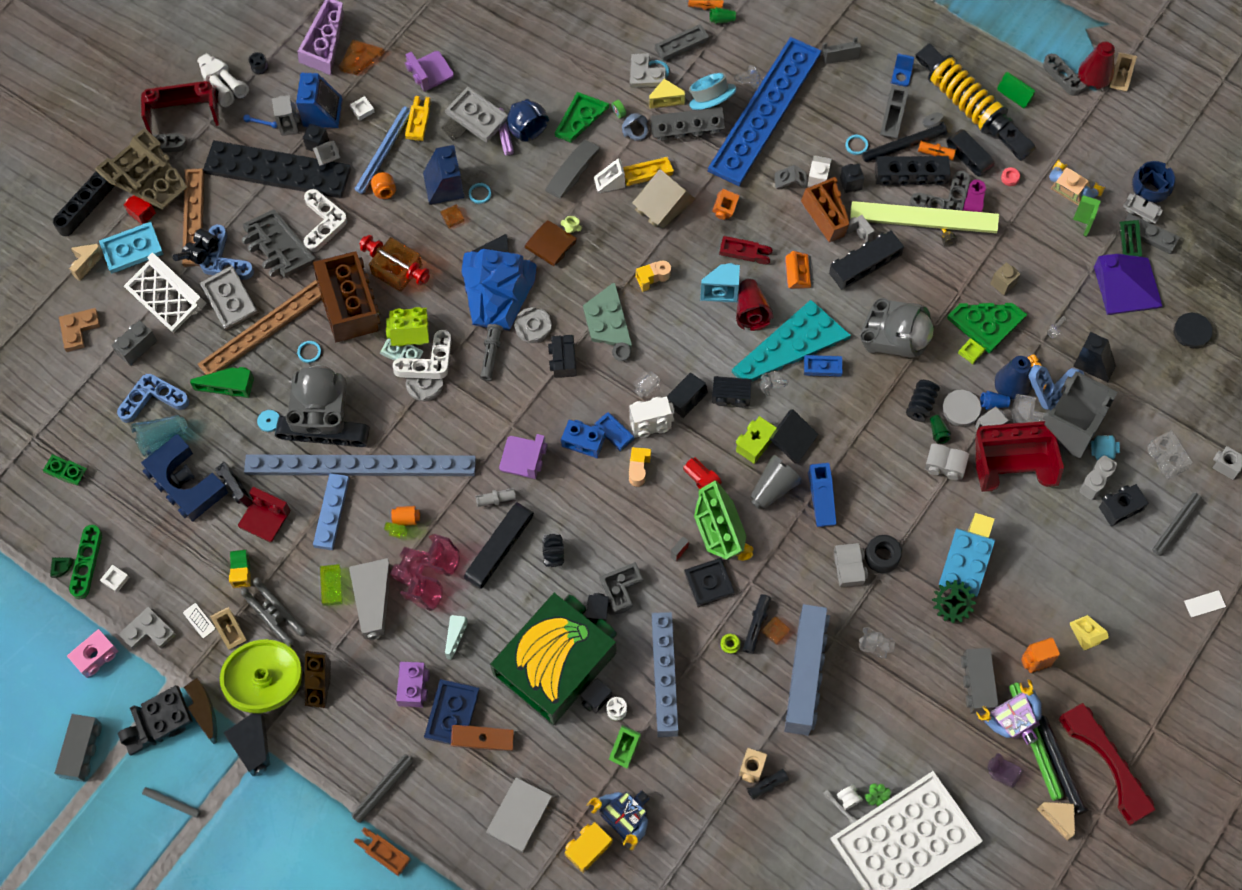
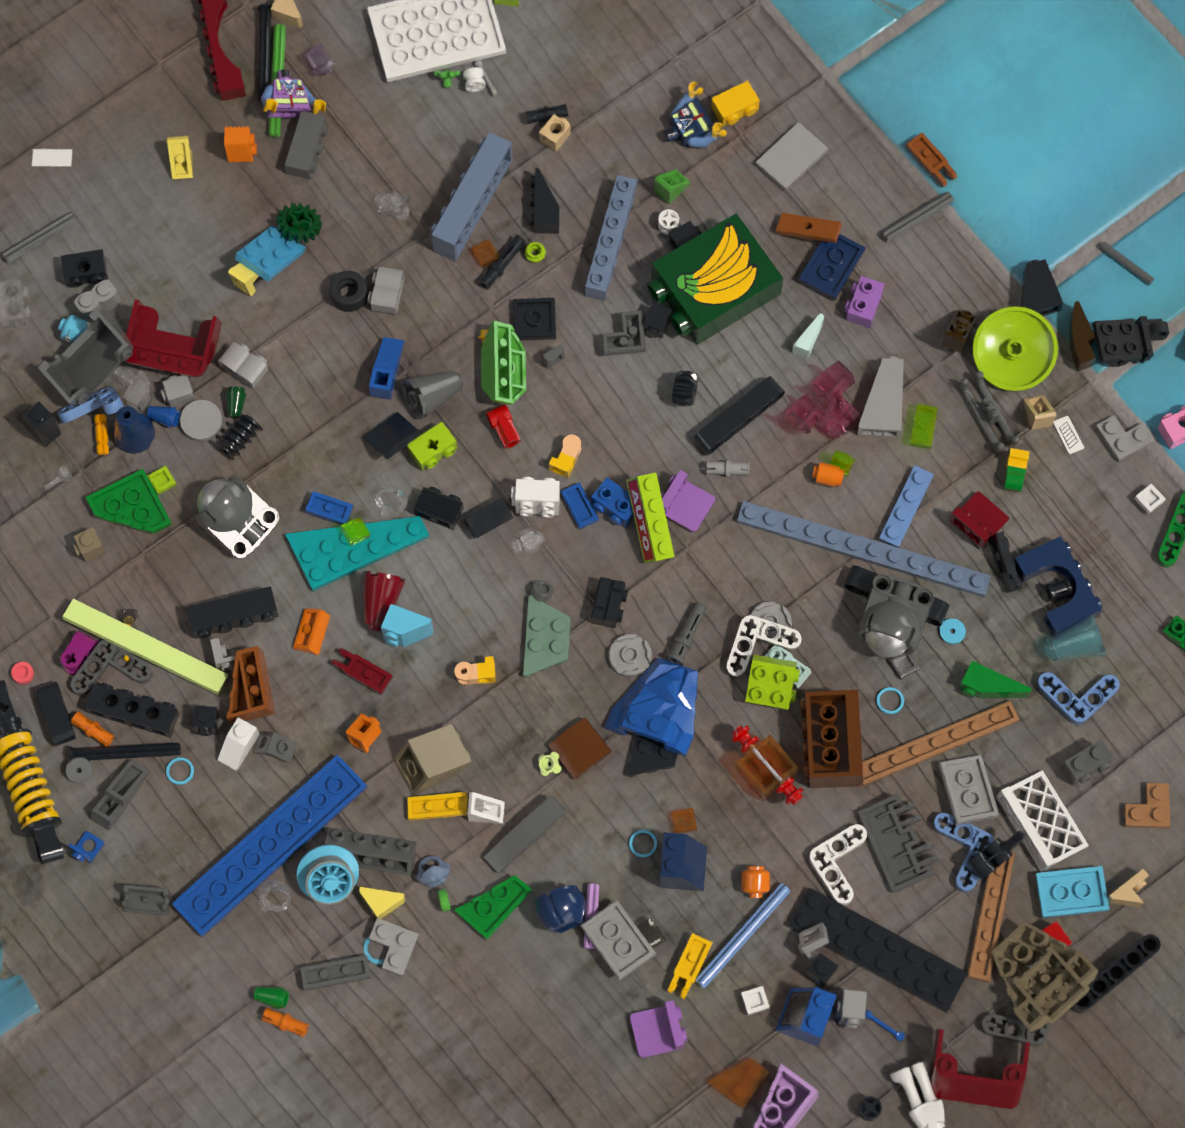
camera: 165 degrees left, 5 degrees up
none -> clear neon green plate [340,517,371,546]
none -> black slope [530,168,560,234]
none -> lime brick [626,473,675,564]

